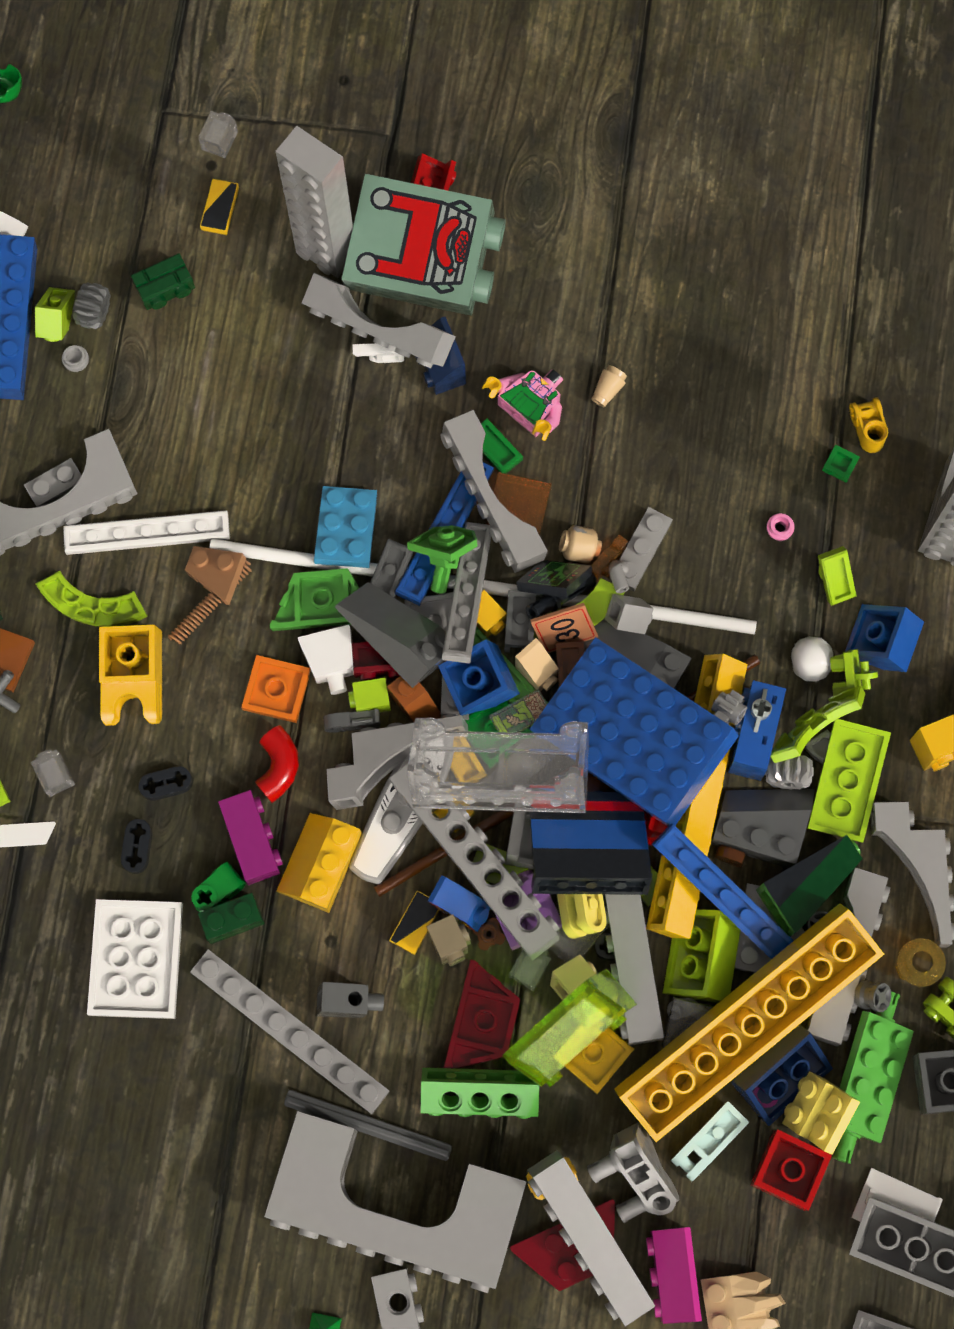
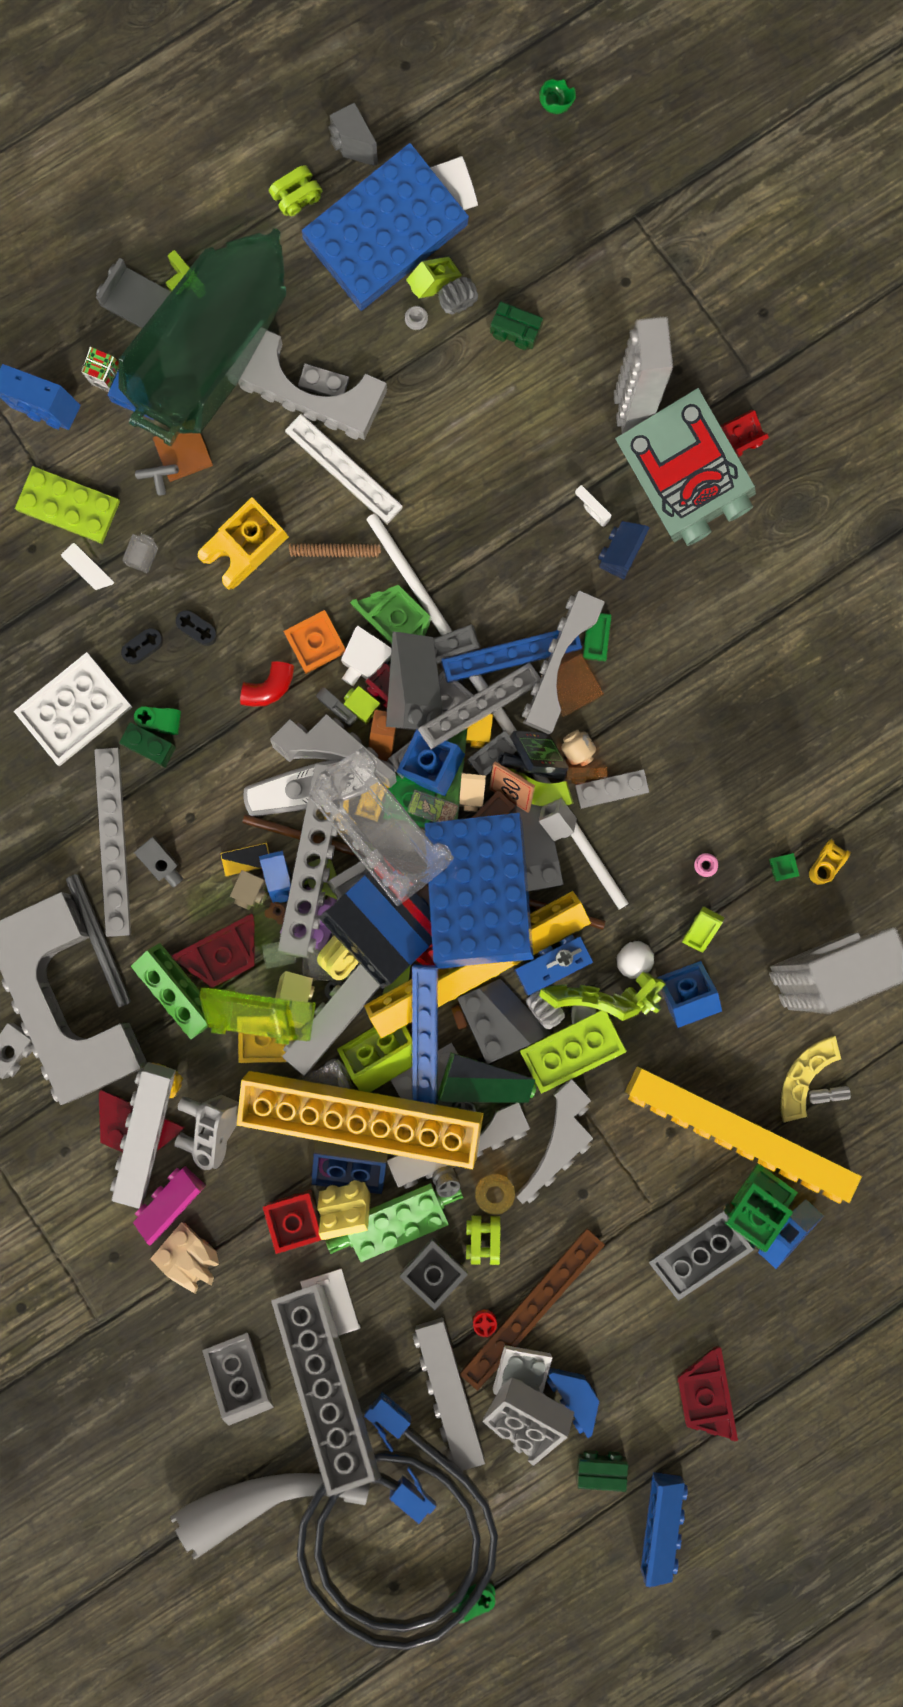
camera: 45 degrees right, 10 degrees up
lime tile [35,571,148,627] -> none
medium nougat wing [185,546,246,605] -> none
clear brick [198,111,238,158] -> none
tile [200,179,239,235] -> none
magenta brick [218,790,283,885] -> none
yellow slope [277,813,362,913] -> none
light grey arch [302,273,456,368] -> none
dark azure plate [314,486,377,568] -> none
bright green piece [407,525,477,594] -> none
torso [482,369,563,441] -> none
tan cone [591,365,627,407] -> none
light grey arm [609,560,629,594] -> none
light aqua plate [671,1102,749,1182] -> none
light grey gear [711,690,747,725] -> none

